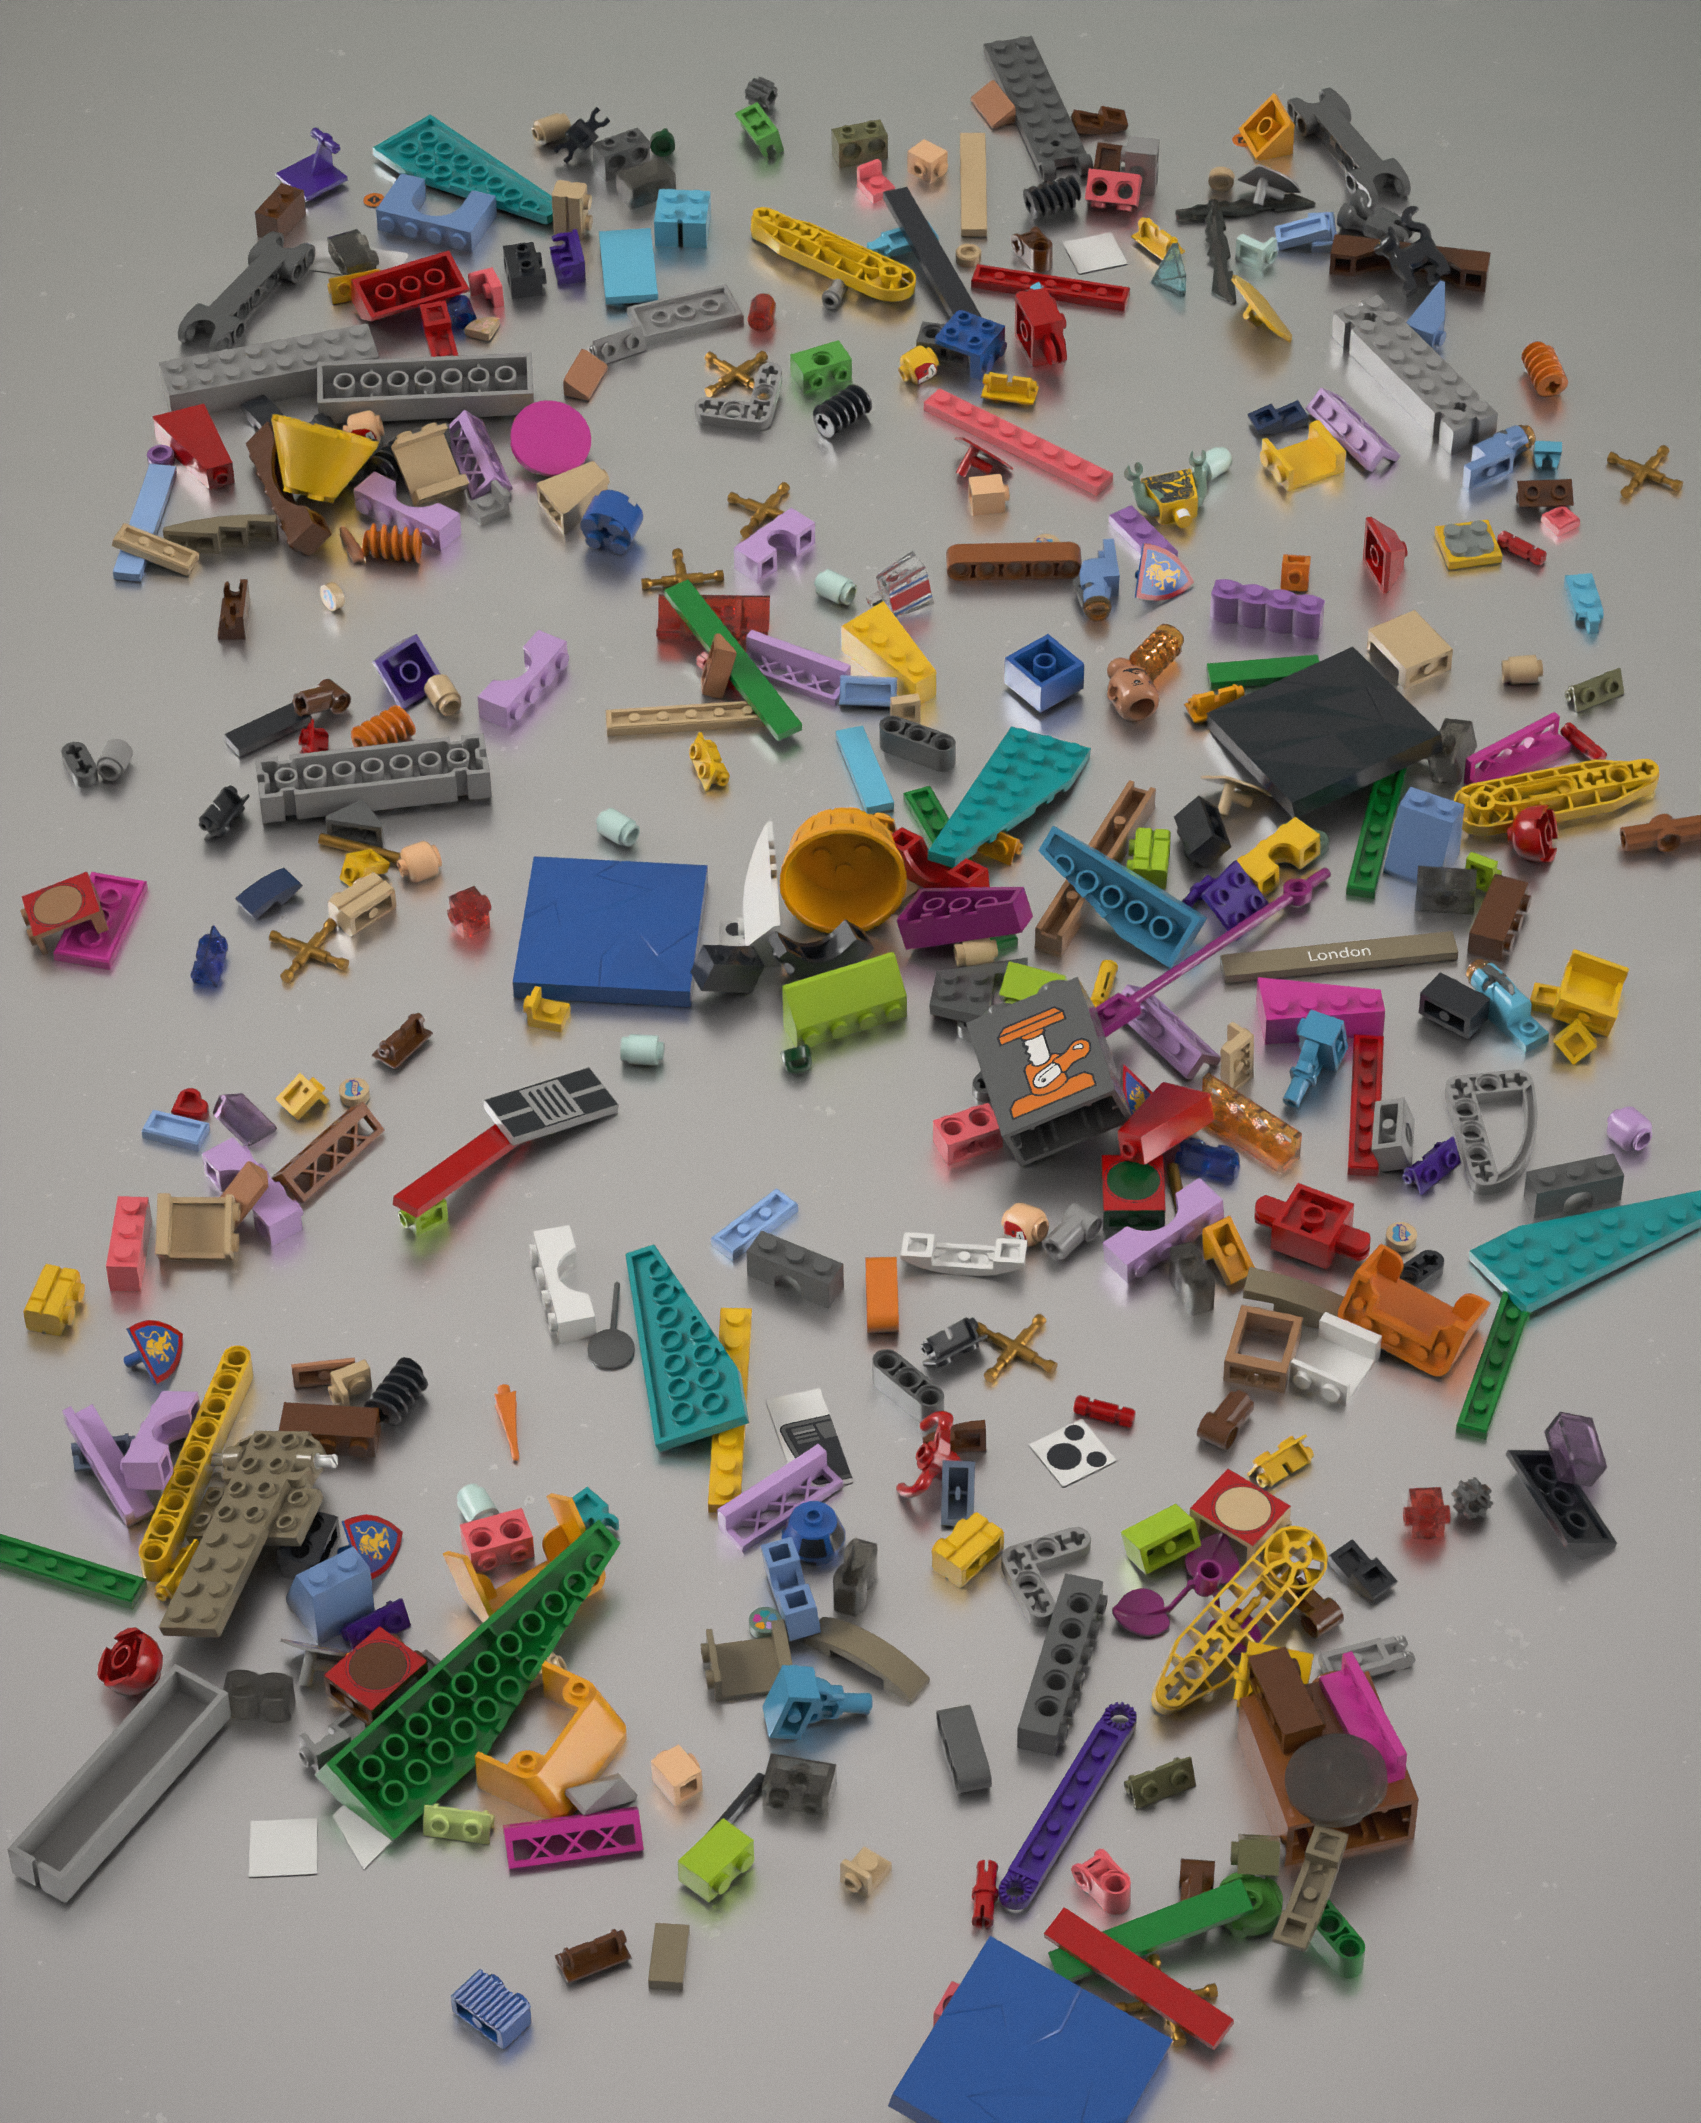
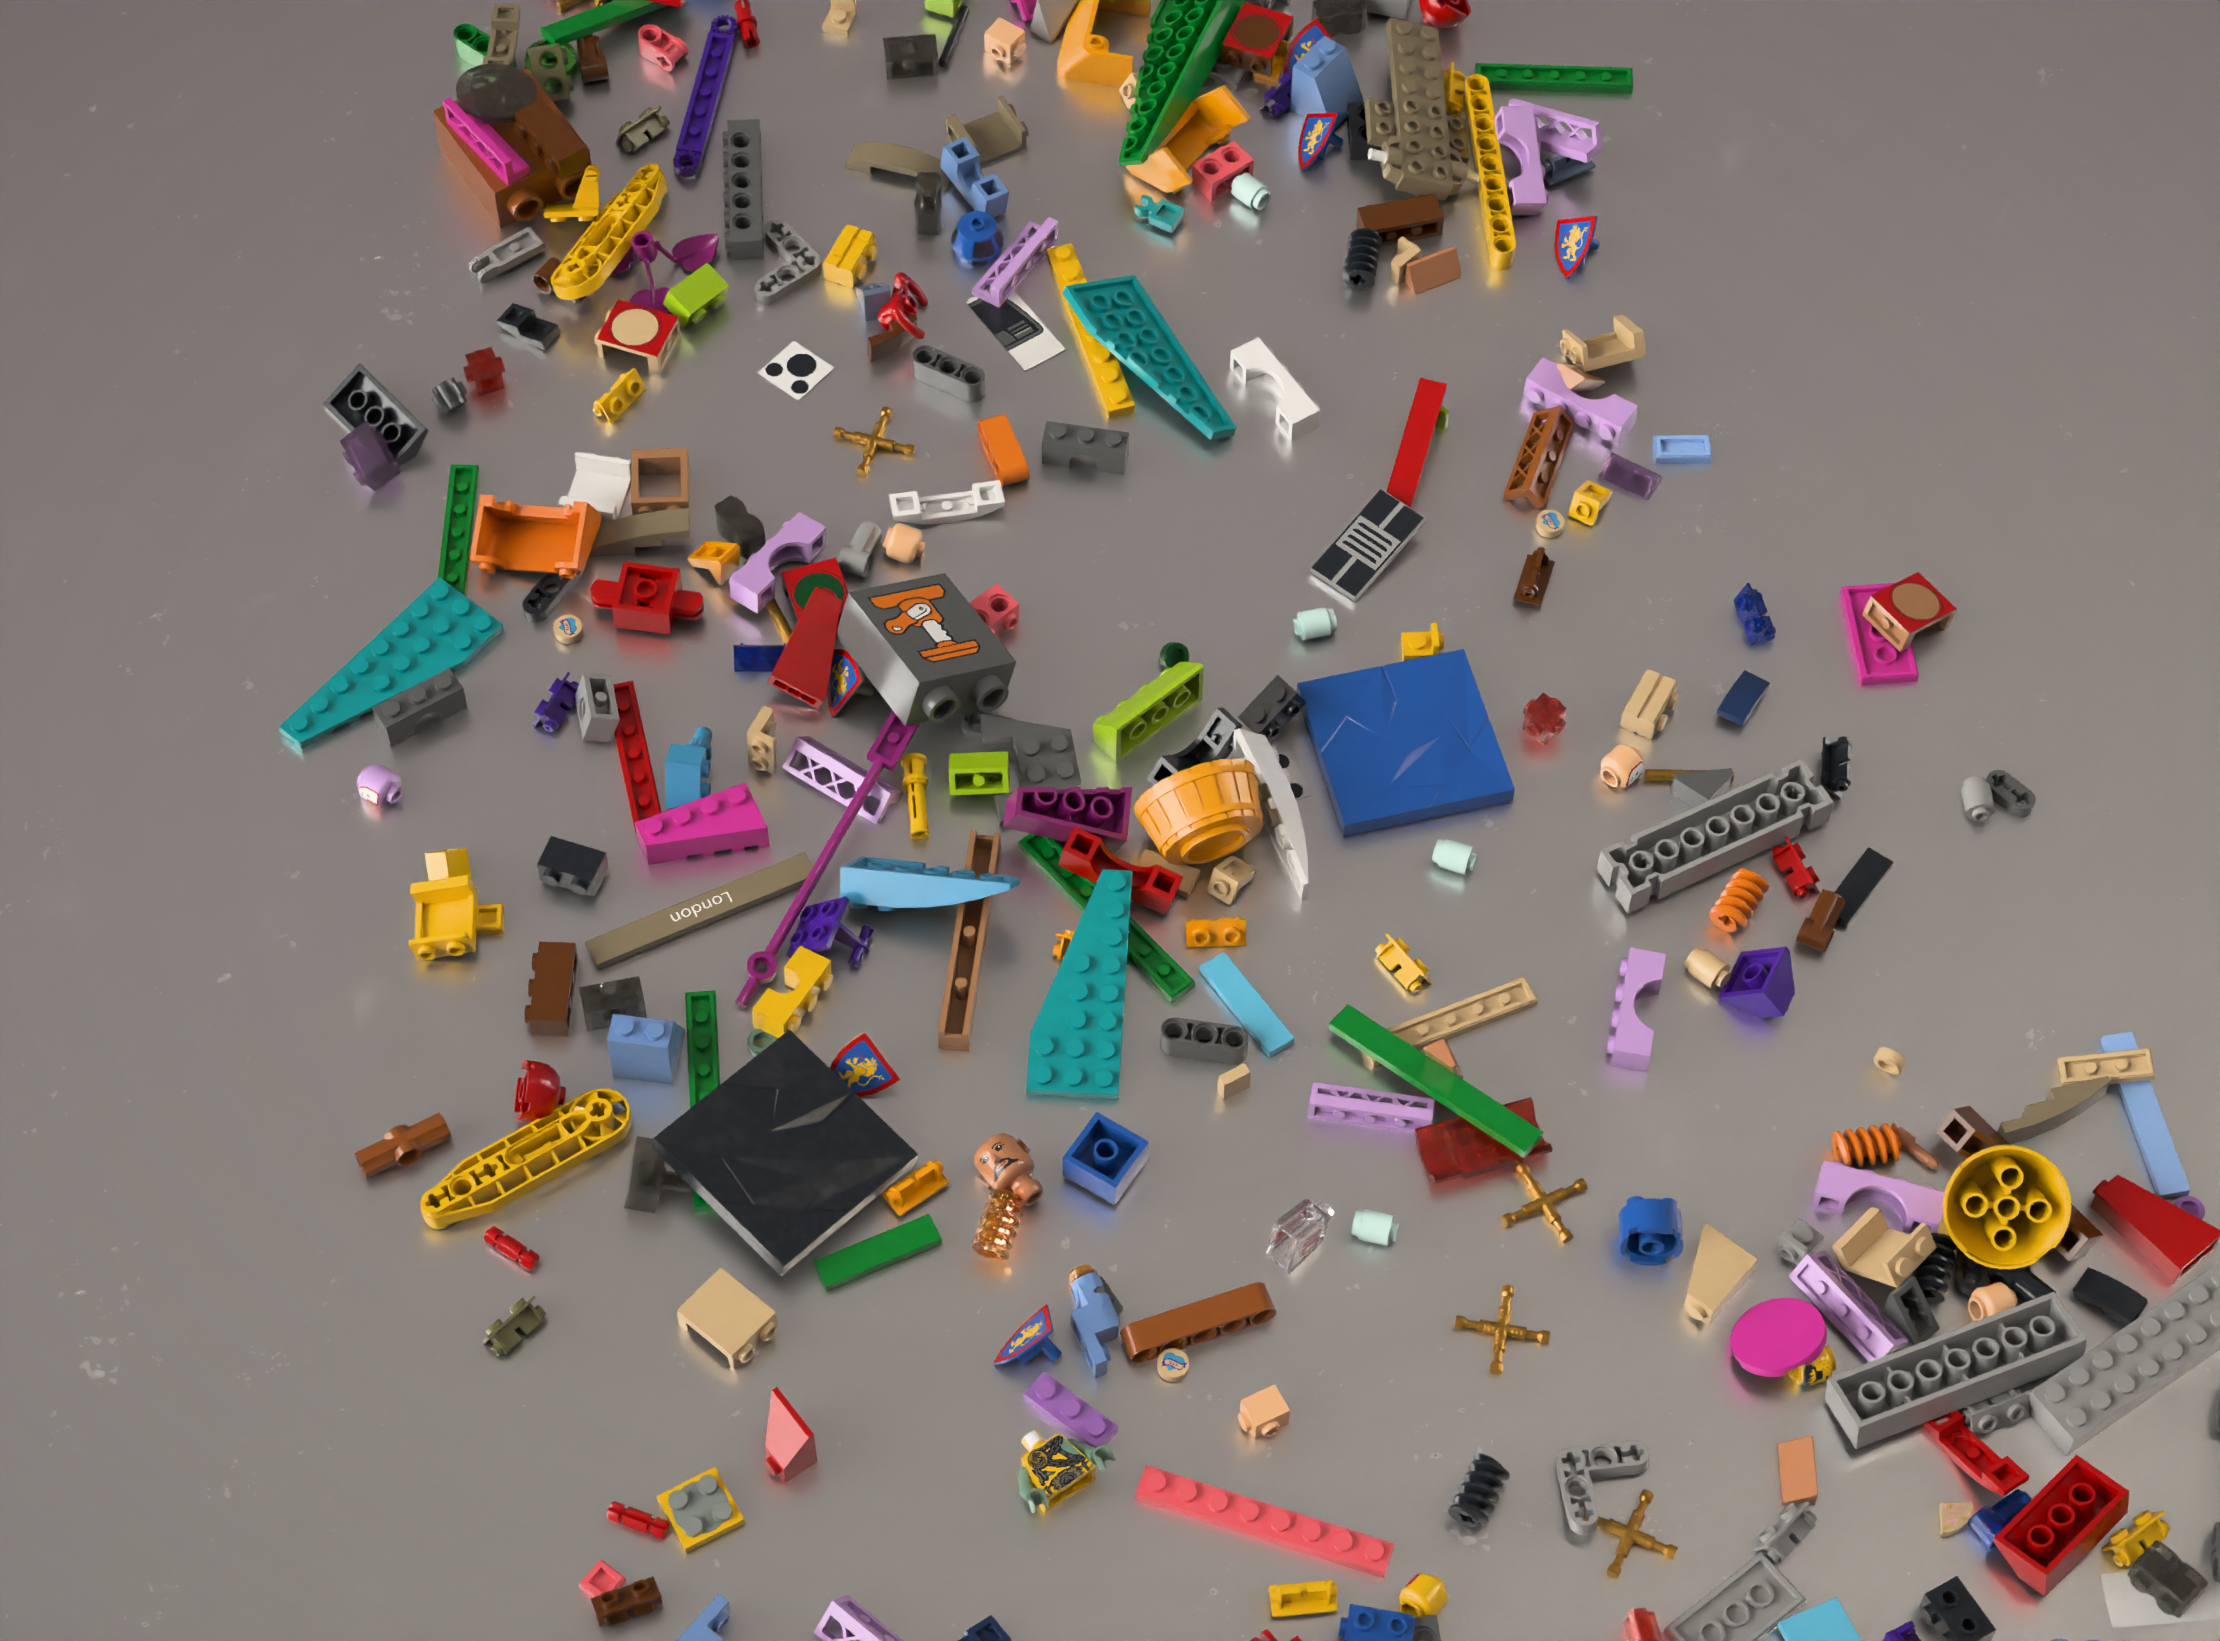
camera: 160 degrees right, 10 degrees up
yellow brick [23,1264,85,1336] -> none
coral brick [106,1196,152,1292] -> none
red tile [171,1088,209,1121] -> none
reddish brown hinge [217,579,250,640] -> none
pearl gold piece [269,918,349,983] -> none
yellow bracket [340,849,390,886] -> none
coral bracket [468,267,504,309] -> none
orange piece [494,1384,519,1461] -> none
dark grey piece [587,1282,635,1369] -> none
light blue tile [711,1188,798,1261] -> none
lavender arch [734,508,815,583] -> none
sand green tile [749,1607,781,1639] -> none
dark azure brick [762,1665,873,1740] -> none
bright green brick [790,340,852,394] -> none
light blue tile [839,675,897,707] -> none
yellow wedge [841,601,936,706] -> none
black hinge [920,1317,988,1368] -> none
dark grey beam [936,1704,992,1793] -> none
red shield [954,437,1013,478] -> none
red axle [1073,1395,1136,1427] -> none
lime brick [1127,827,1171,890] -> none
black brick [1174,795,1231,868] -> none
light aqua brick [1192,447,1232,482] -> none
reddish brown piece [1197,1389,1254,1451] -> none
clear orange fence [1202,1072,1302,1174] -> none
medium lavender brick [1210,579,1325,639] -> none
yellow panel [1260,420,1346,492] -> none
orange bracket [1280,554,1311,591] -> none
light grey beam [1445,1070,1538,1195] -> none
dark pink fence [1463,712,1571,785] -> none
lime bracket [1464,852,1502,892] -> none
medium azure plate [1465,959,1549,1054] -> none
tan brick [1501,655,1543,685] -> none
medium azure hinge [1564,573,1604,634] -> none

